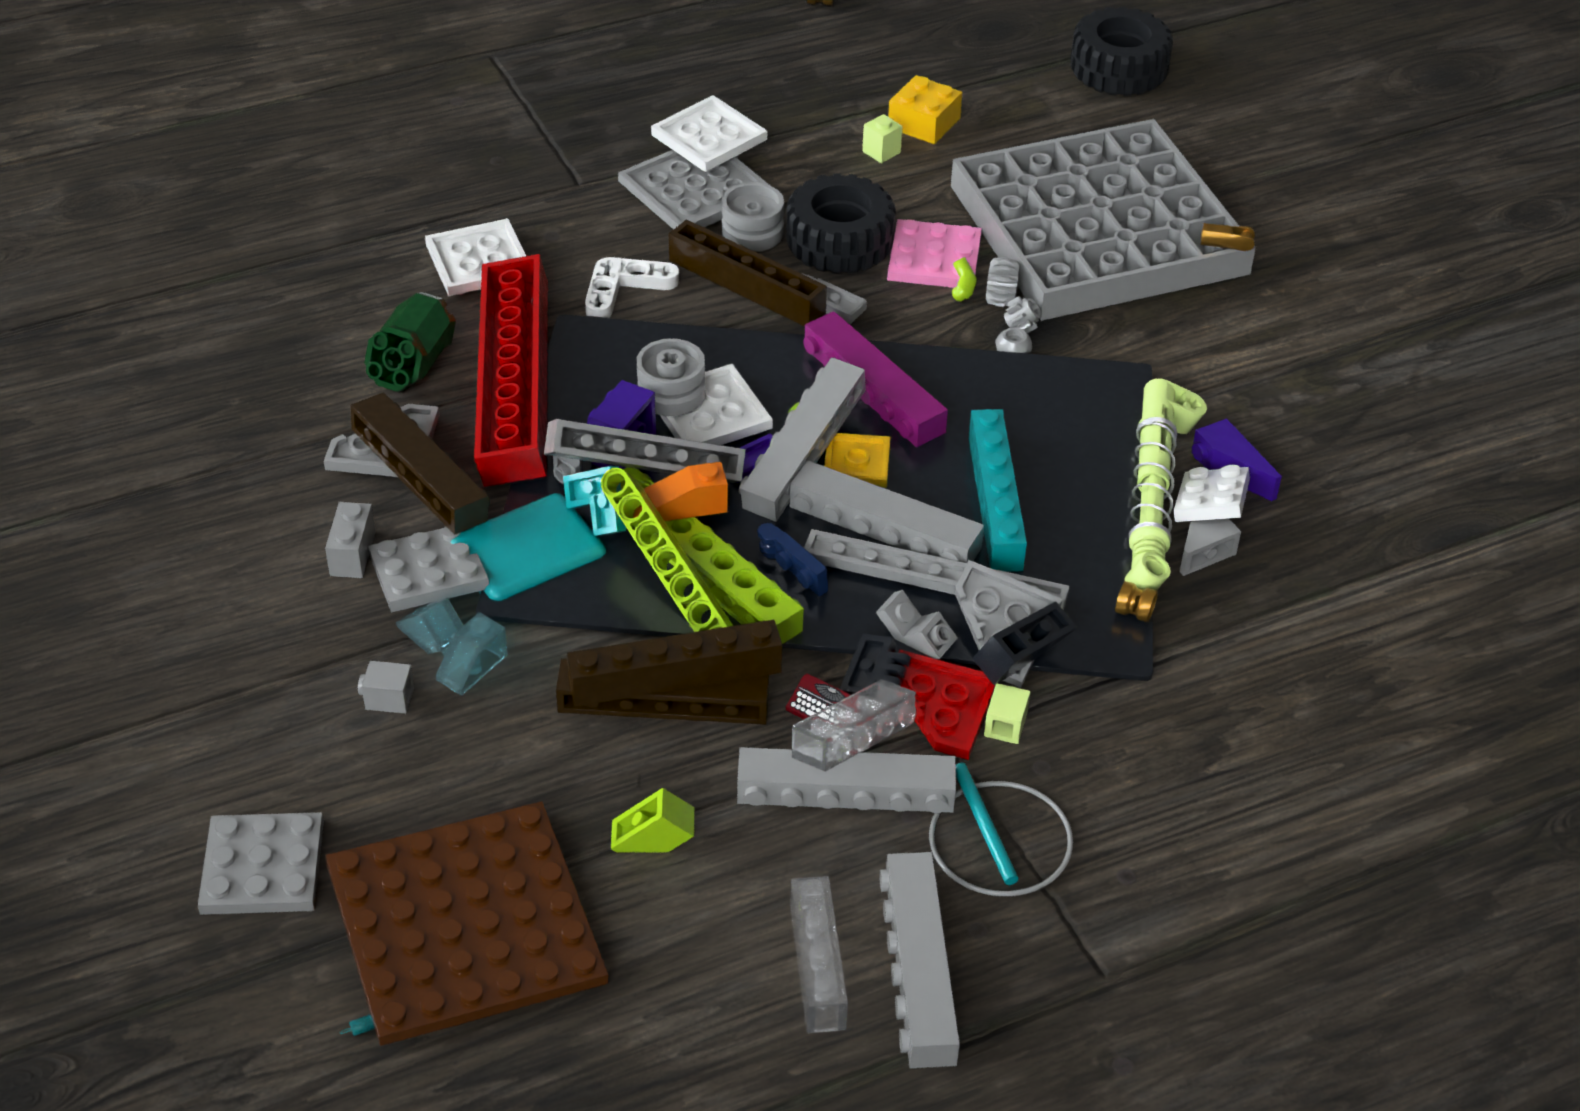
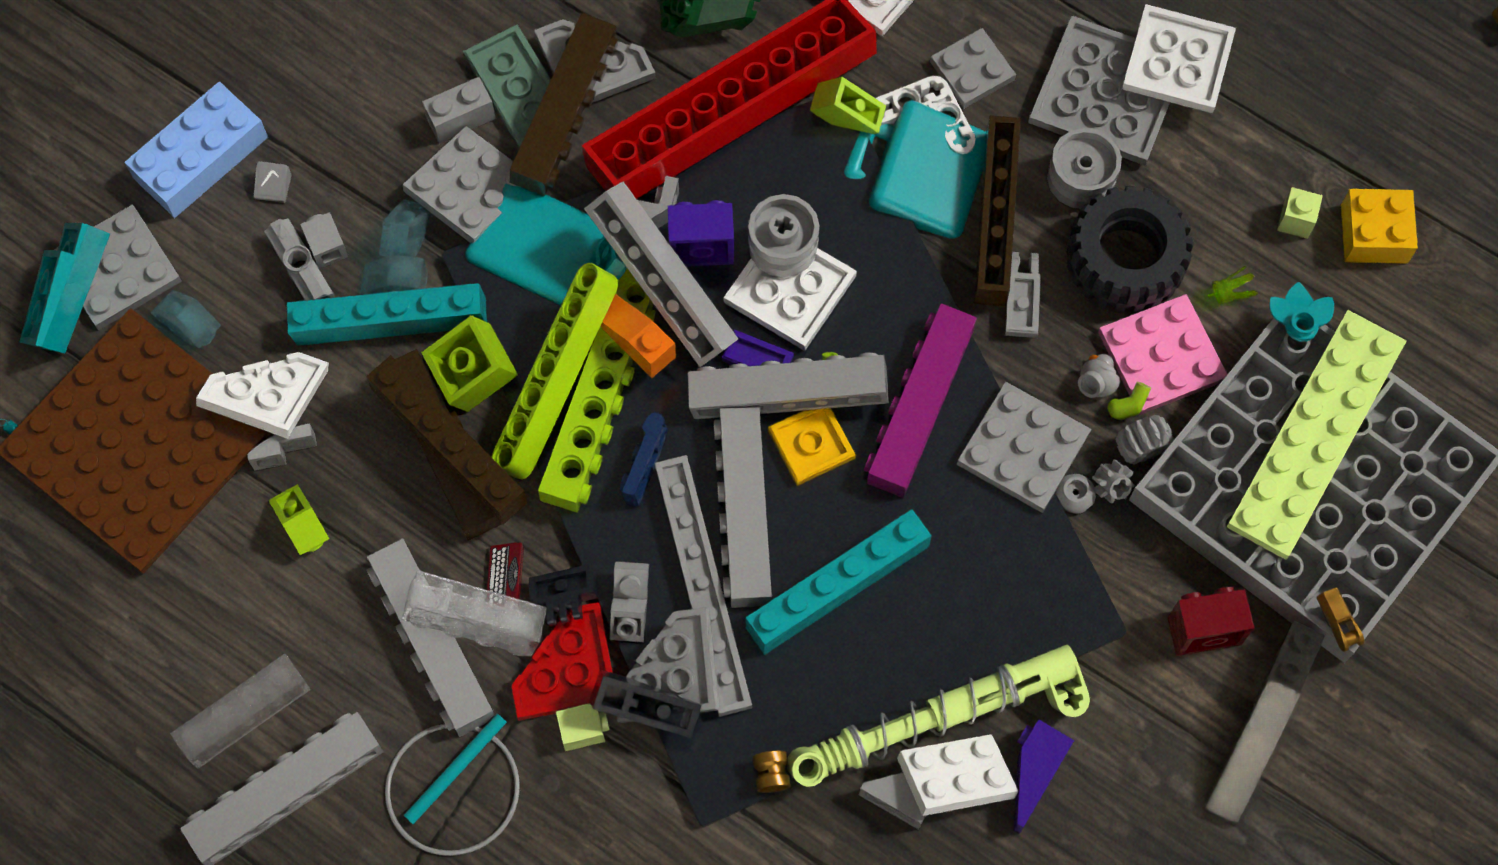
camera: 60 degrees right, 25 degrees up
none -> teal slope [19,223,110,354]
none -> light blue brick [125,81,268,218]
none -> clear light blue slope [151,290,221,348]
none -> white plate [196,352,329,439]
none -> light grey slope [247,423,317,470]
none -> light grey slope [254,161,292,203]
none -> light grey piece [264,218,335,301]
none -> teal brick [287,283,487,346]
none -> lime brick [421,315,518,412]
none -> sand green tile [463,25,551,148]
none -> lime slope [810,77,886,134]
none -> teal piece [844,100,986,239]
none -> light grey plate [930,28,1016,109]
none -> light grey plate [957,382,1091,513]
none -> light grey animal [1078,354,1120,398]
none -> dark red brick [1167,587,1254,656]
none -> clear smoke brick [1204,620,1325,826]
none -> clear neon green piece [1207,265,1258,305]
none -> yellowish green plate [1227,310,1406,560]
none -> teal plate [1269,282,1334,342]

